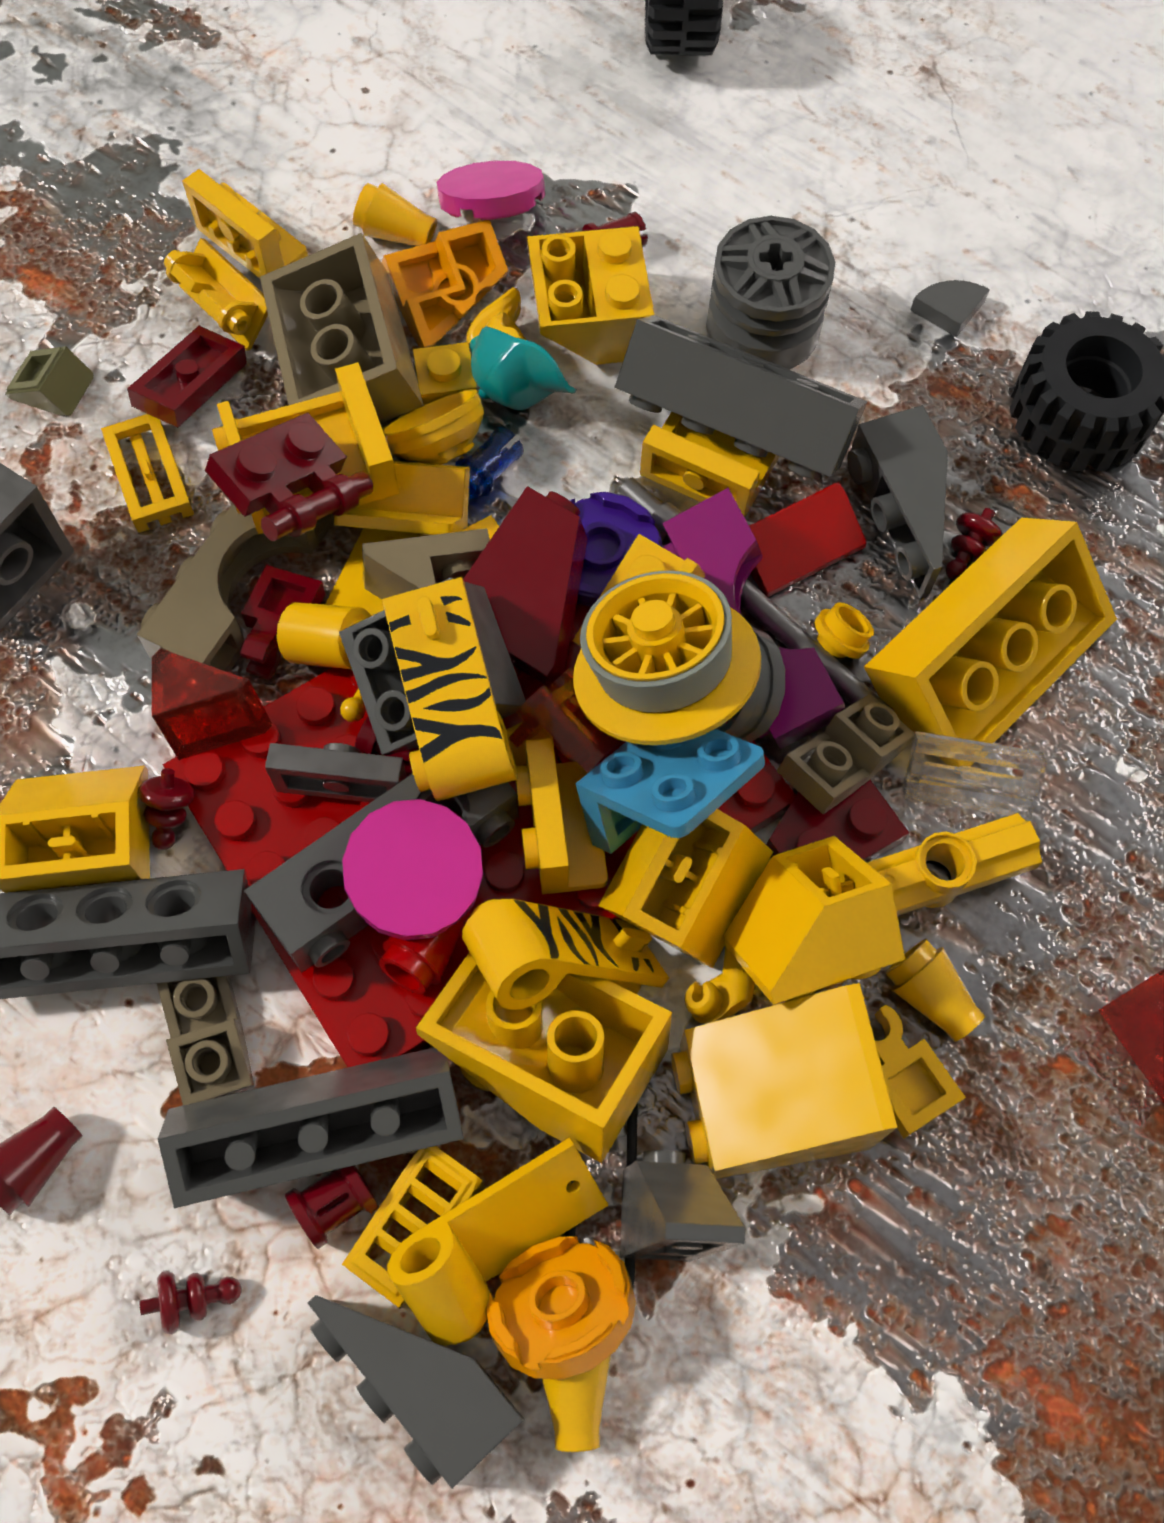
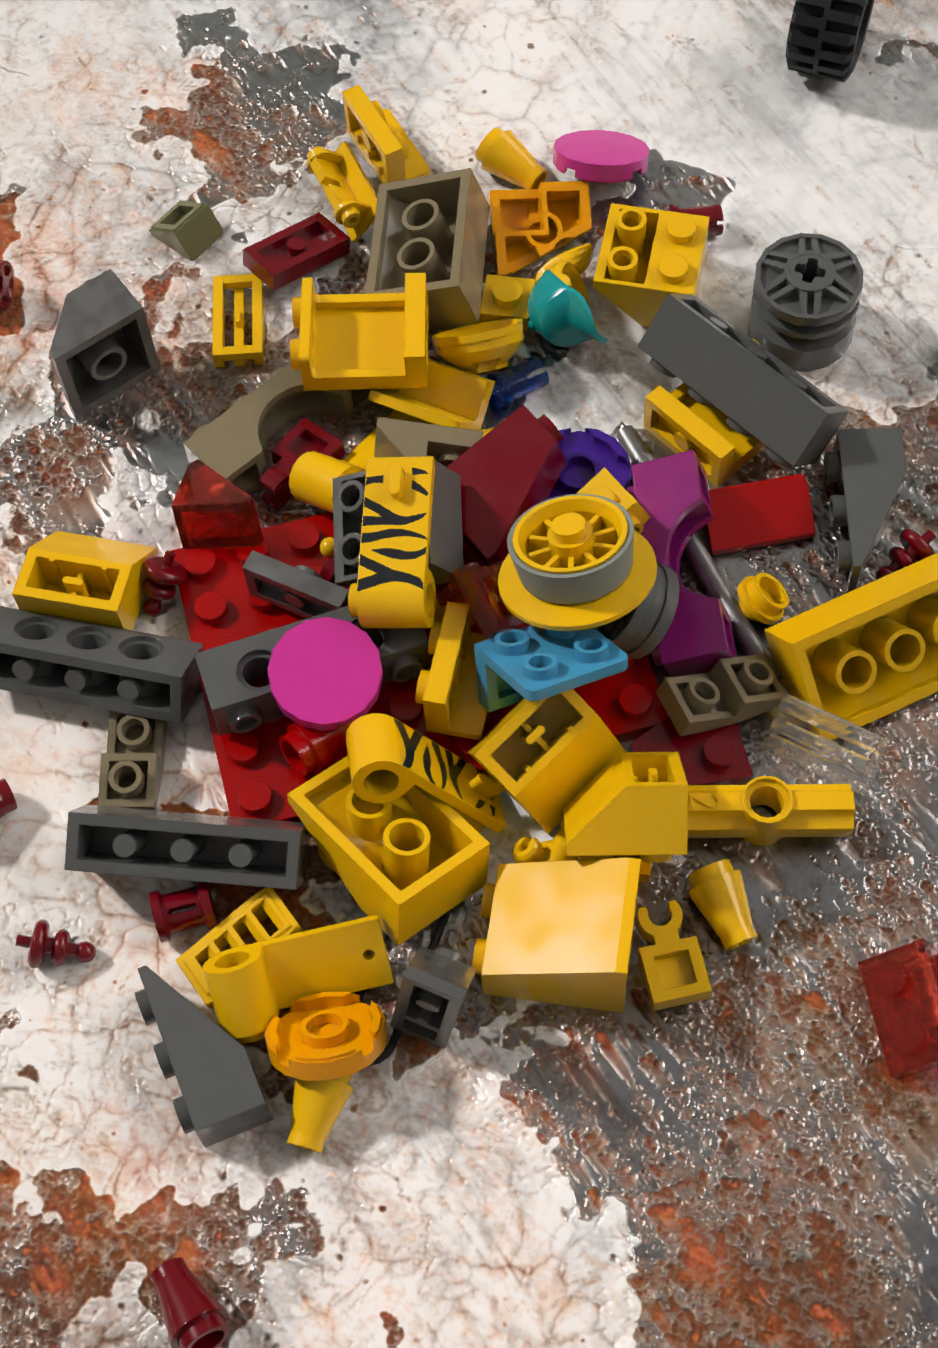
camera: 25 degrees right, 5 degrees down
dark red plate [205,412,374,541] -> none

